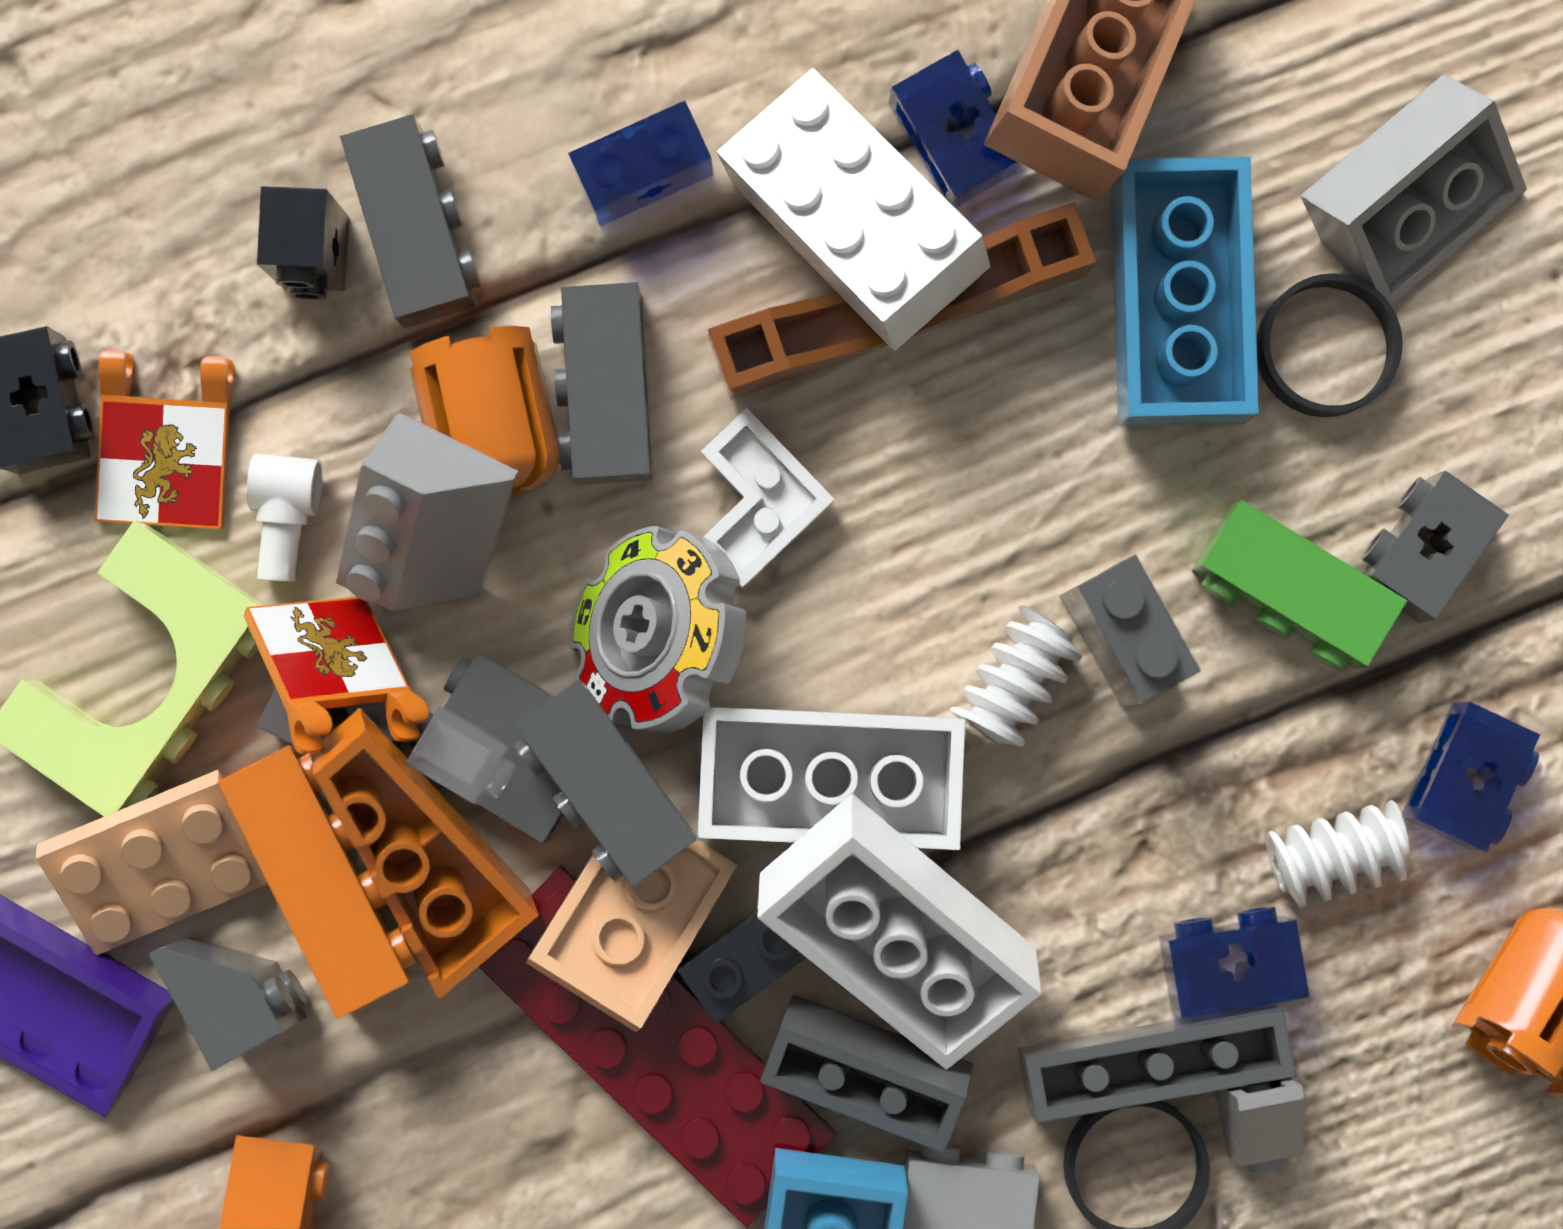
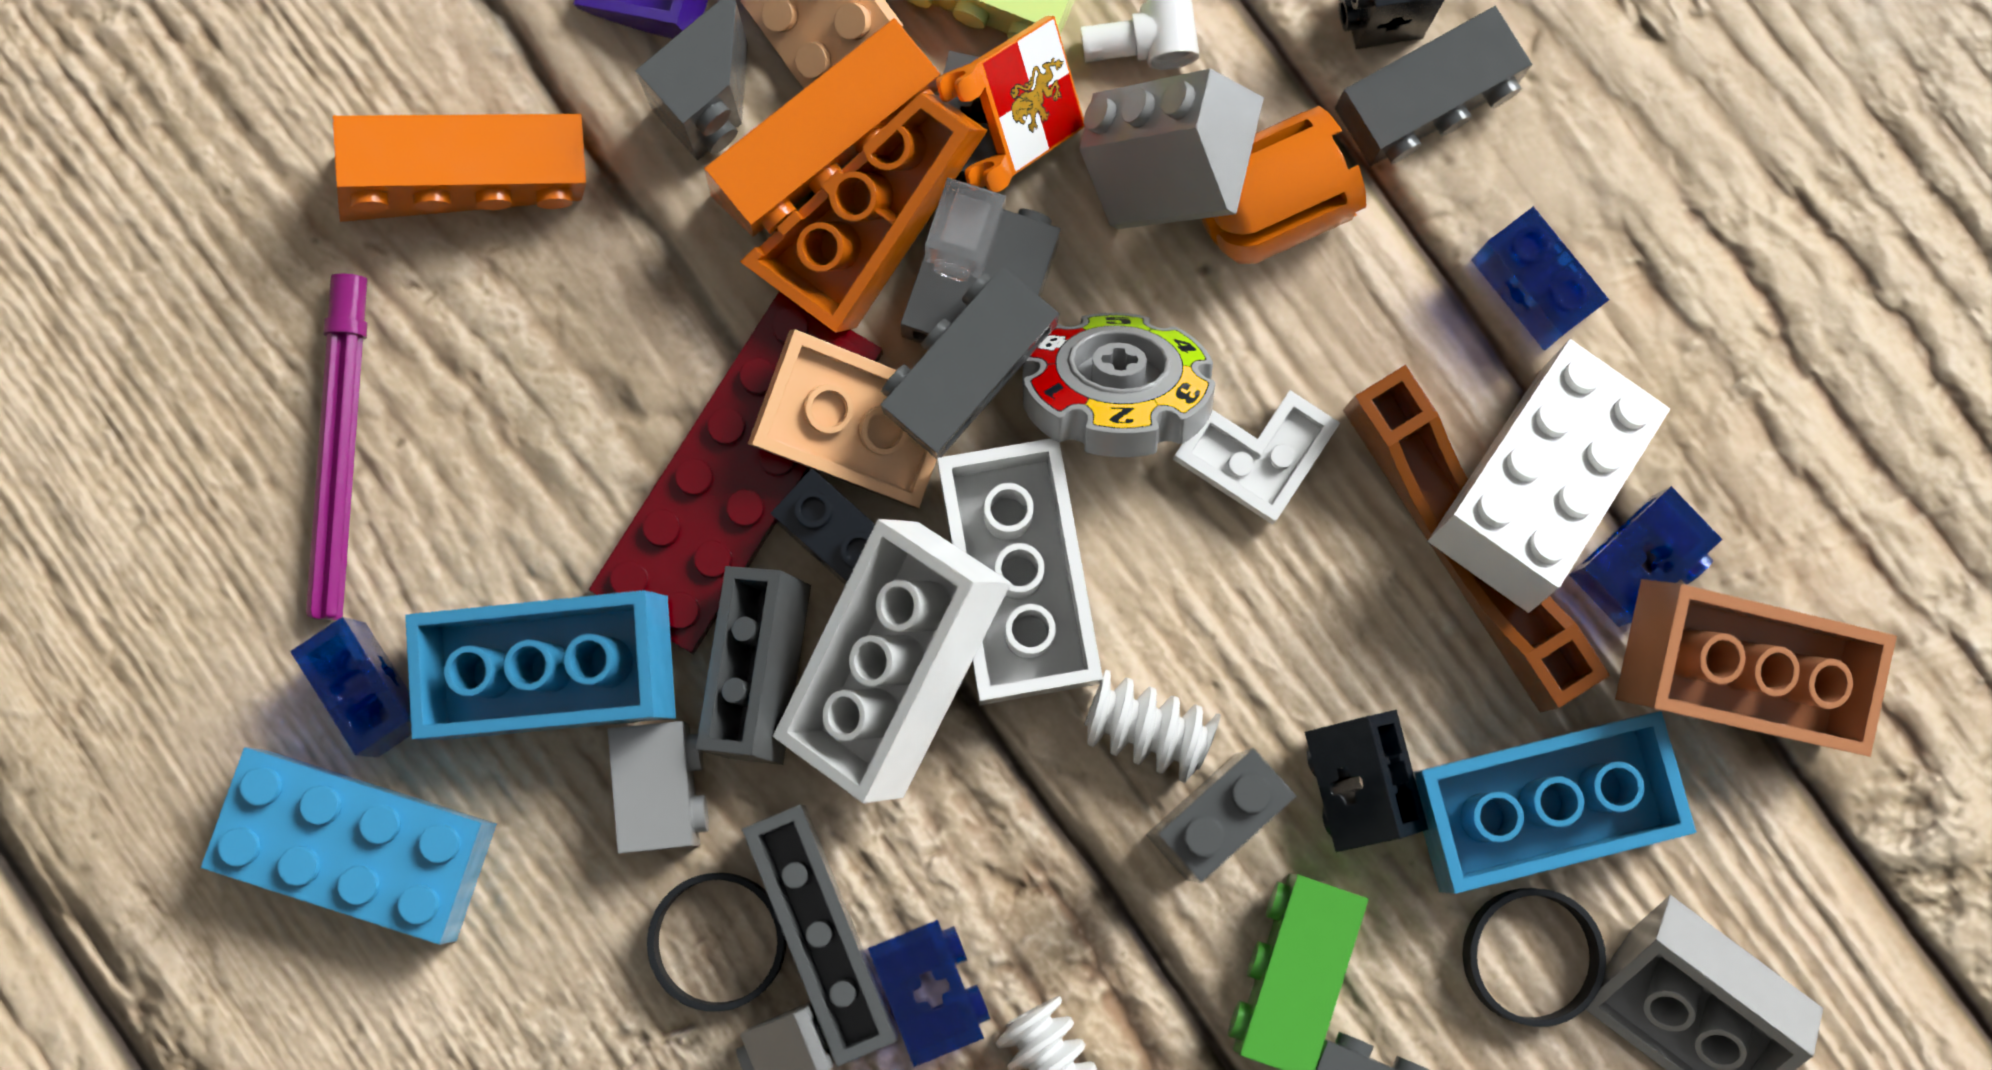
camera: 75 degrees right, 5 degrees down
dark grey brick [551,282,653,485] -> none
none -> black brick [1305,709,1429,852]

